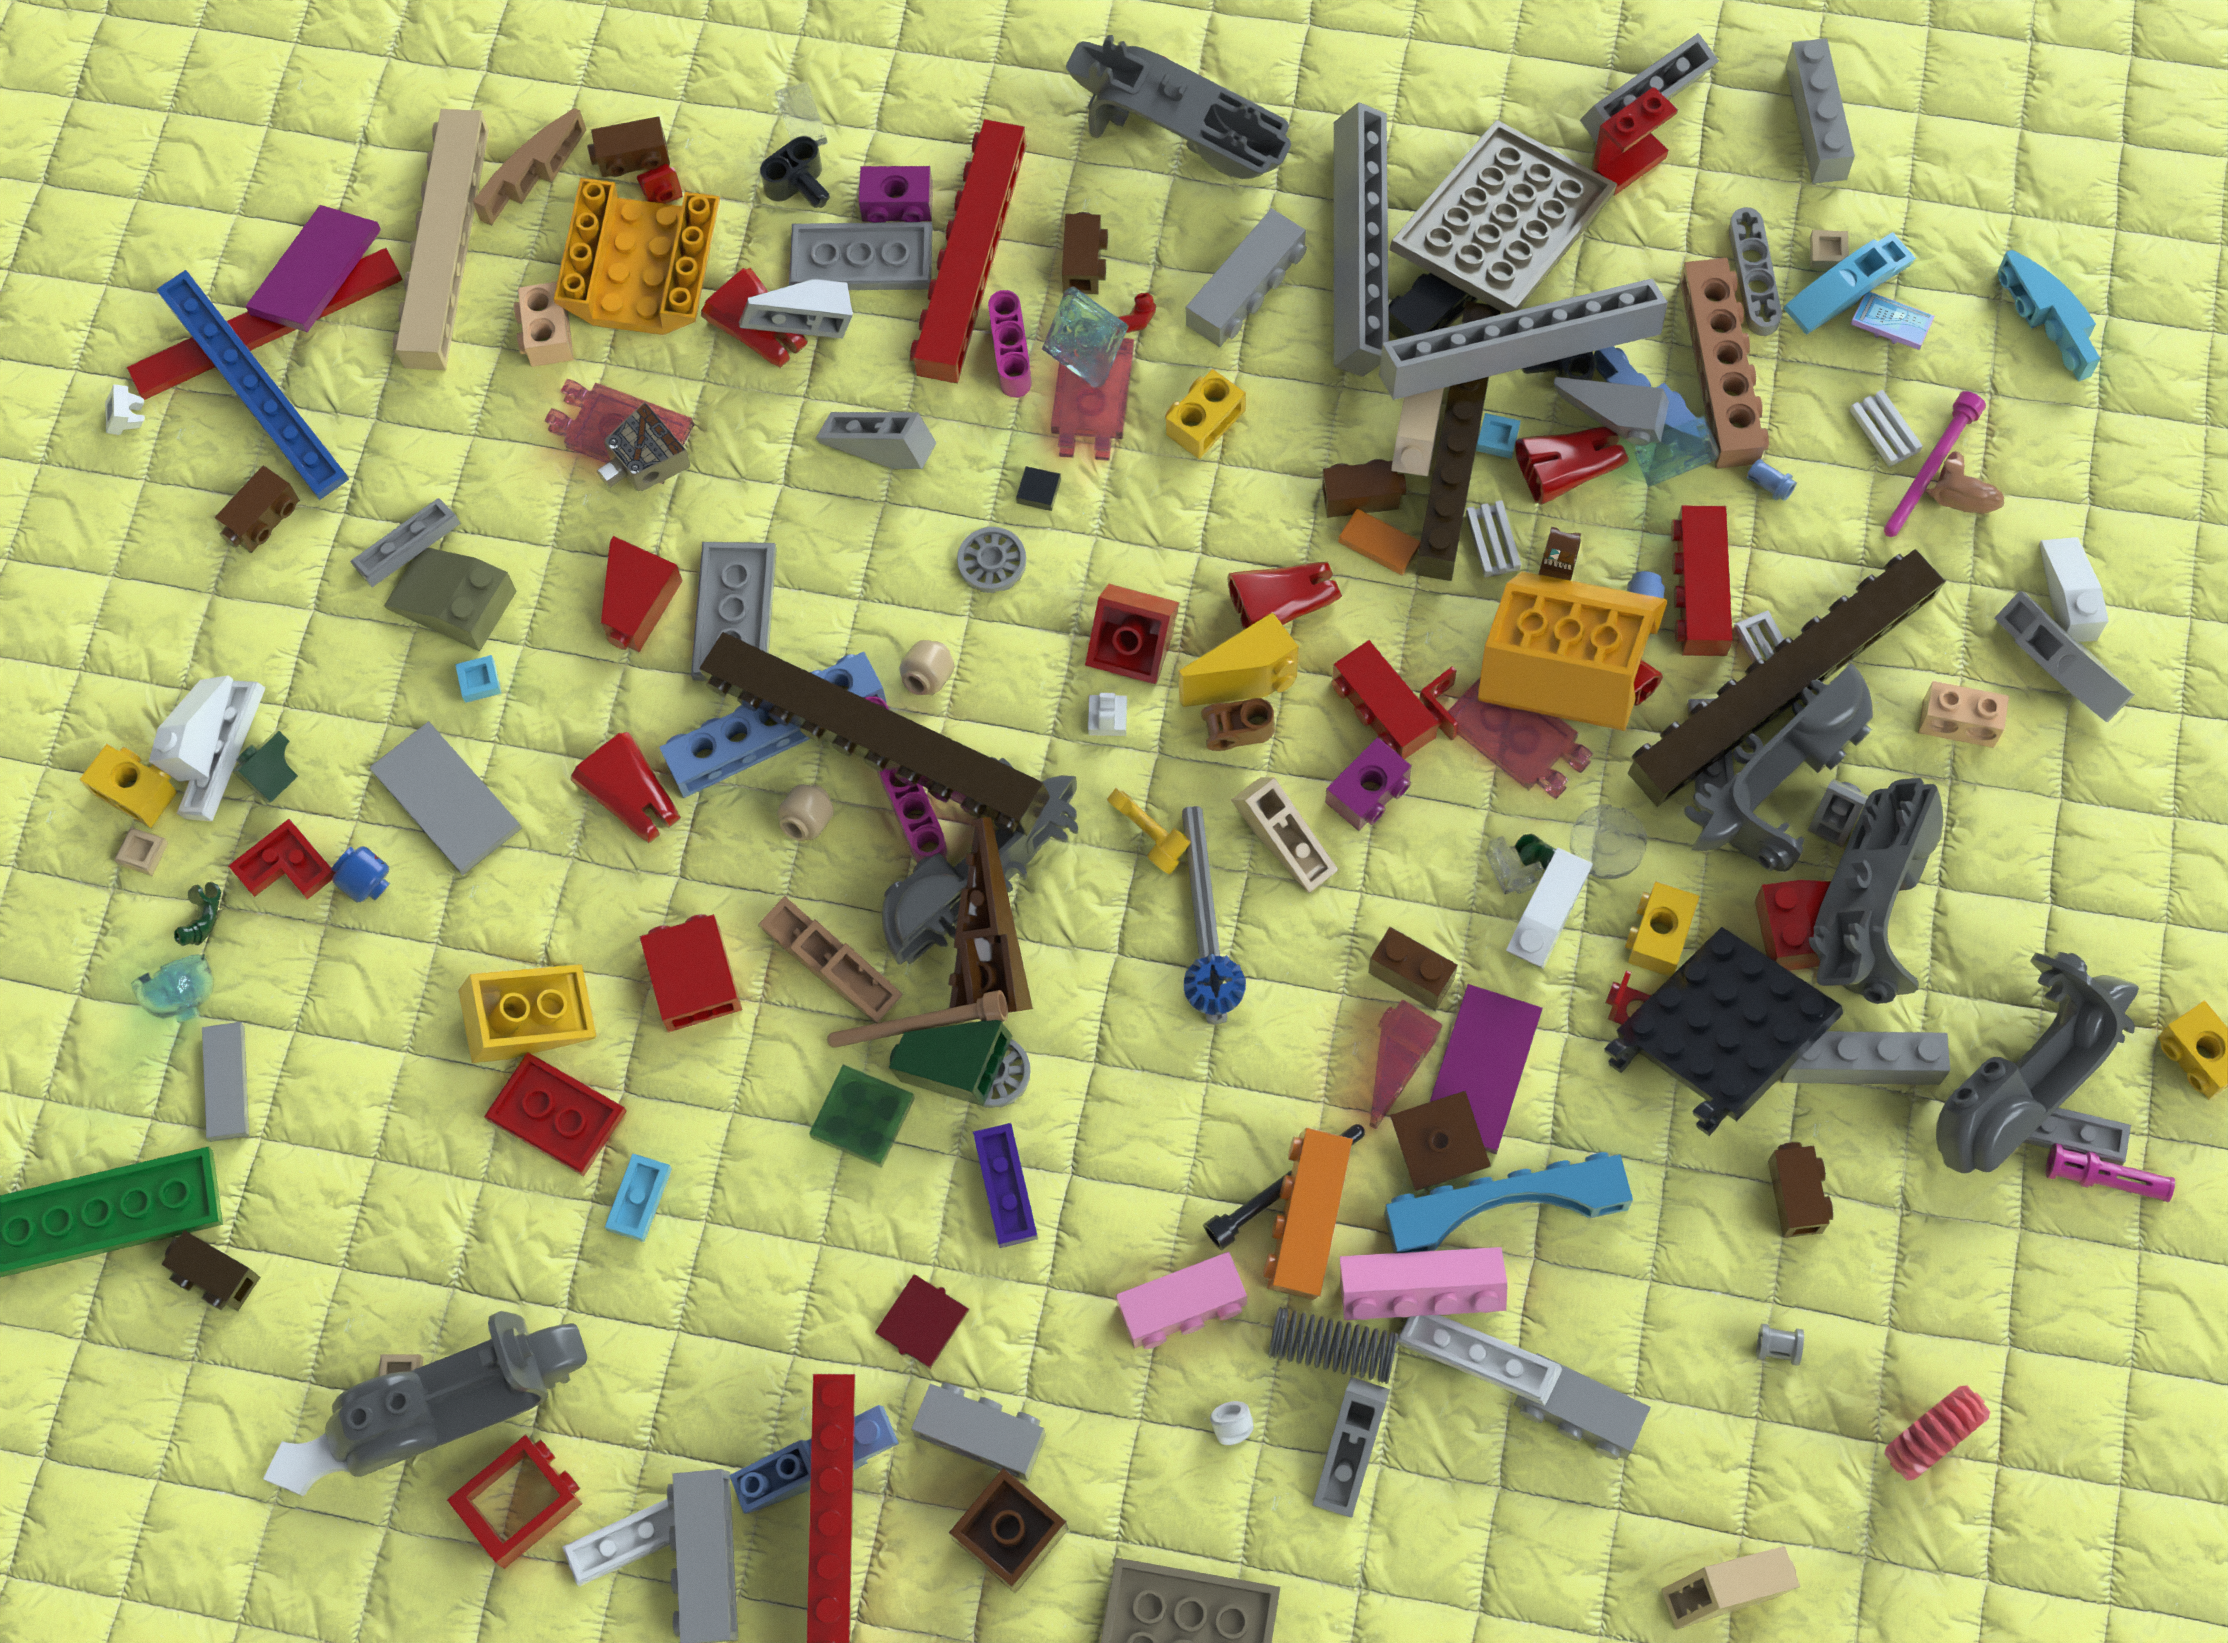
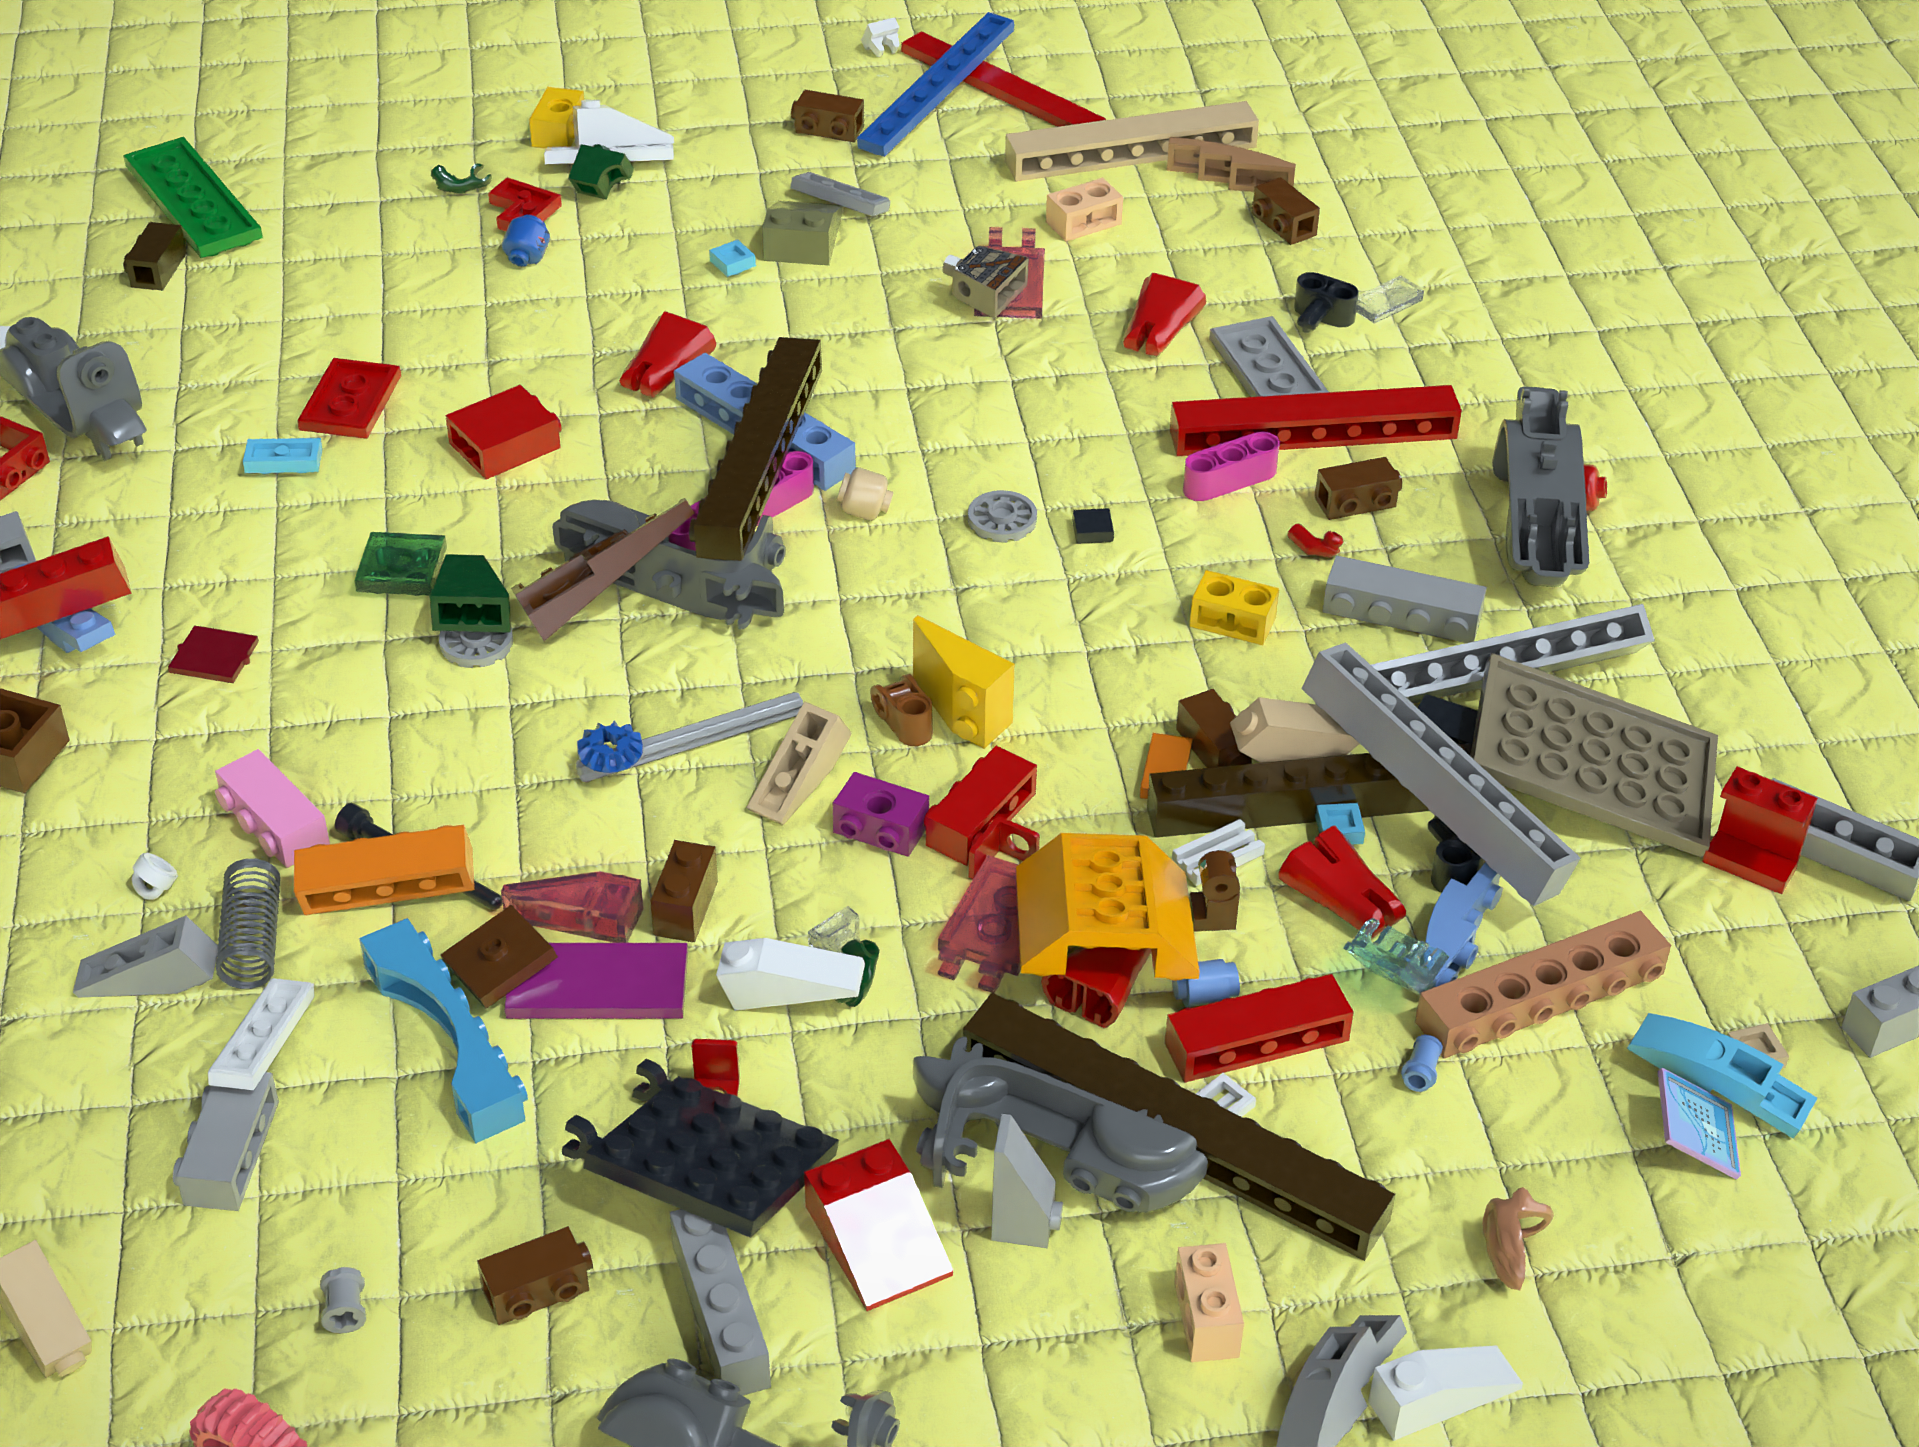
camera: 65 degrees right, 25 degrees down
tan tile [114,827,168,876] -> none
clear light blue cylinder [131,954,214,1023] -> none
light grey tile [202,1022,249,1142] -> none
magenta tile [245,205,381,333] -> none
light grey tile [369,721,522,876] -> none
yellow slope [458,964,596,1063] -> none
light orange slope [553,178,720,335] -> none
red slope [601,536,683,652] -> none
red bracket [637,164,683,204] -> none
light grey tile [691,542,777,681] -> none
light grey slope [739,279,853,339] -> none
medium nougat slope [758,896,903,1023] -> none
tan head [777,784,834,841] -> none
light grey slope [816,412,936,469] -> none
medium nougat piece [827,990,1008,1048] -> none
magenta brick [859,166,933,223] -> none
light grey brick [911,1382,1046,1481] -> none
dark purple plate [973,1123,1038,1248] -> none
clear light blue plate [1042,286,1129,388] -> none
clear pink tile [1051,333,1134,461] -> none
red slope [1085,584,1180,684] -> none
white tile [1088,693,1127,736] -> none
yellow brick [1107,788,1191,875] -> none
red piece [1227,562,1342,630] -> none
bright pink brick [1340,1247,1507,1320] -> none
light grey slope [1554,377,1669,446] -> none
clear tile [1570,804,1647,880] -> none
yellow brick [1625,881,1700,977] -> none
light grey beam [1729,207,1782,336] -> none
dark grey piece [1809,778,1943,1004] -> none
white tile [1850,390,1922,467] -> none
dark pink piece [1884,391,1986,537] -> none
medium azure slope [1998,250,2101,382] -> none

